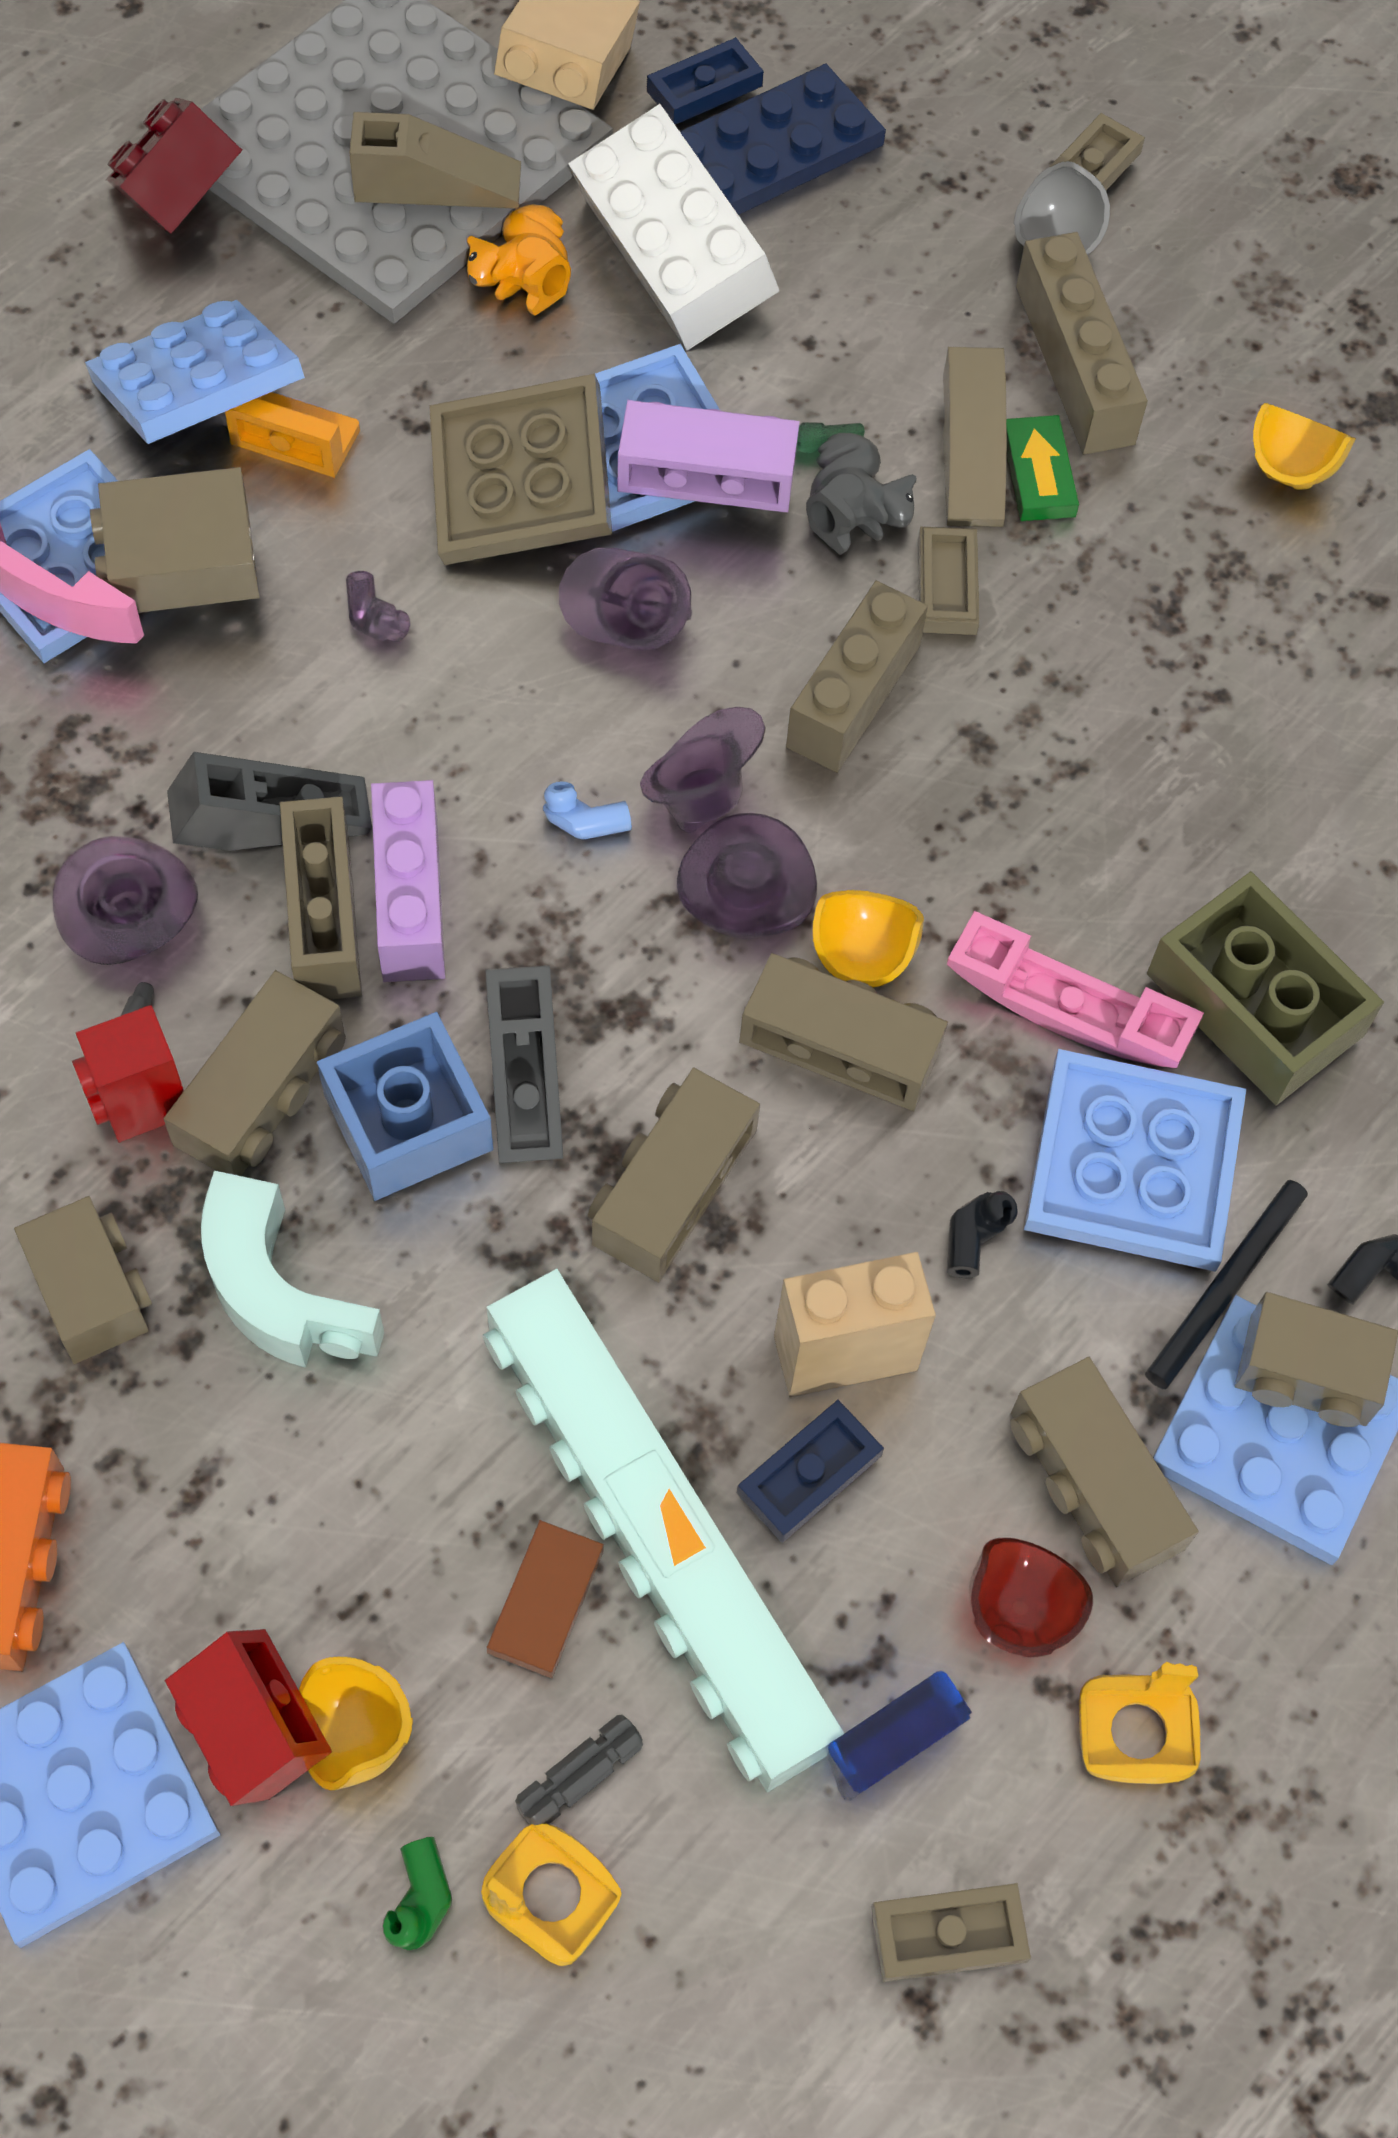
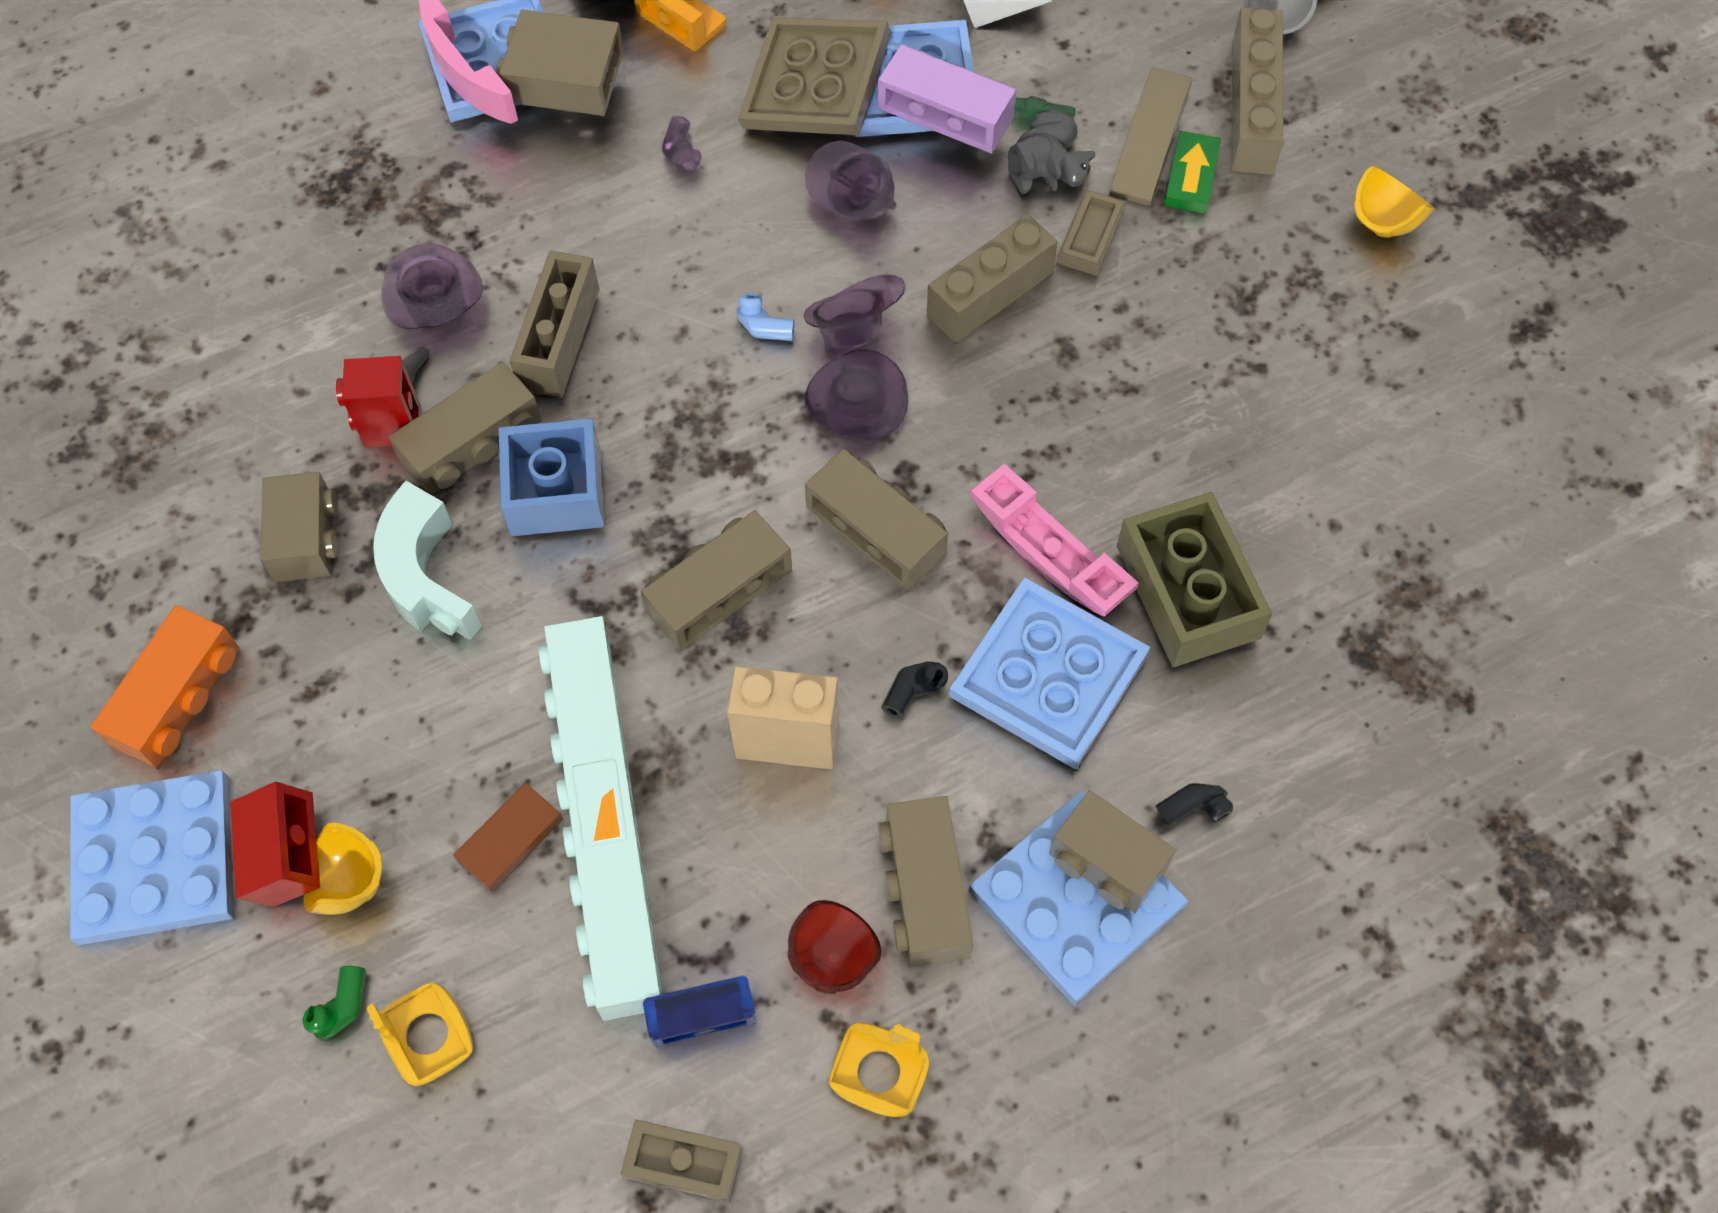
camera: 25 degrees right, 0 degrees up
dark grey slope [167,752,372,851] -> none
lavender brick [371,780,445,982] -> none
dark grey slope [485,965,564,1163] -> none
dark grey axle [515,1715,643,1825] -> none
dark blue plate [736,1399,884,1543] -> none
yellow helmet [813,890,924,988] -> none
black bar [1145,1180,1308,1389] -> none

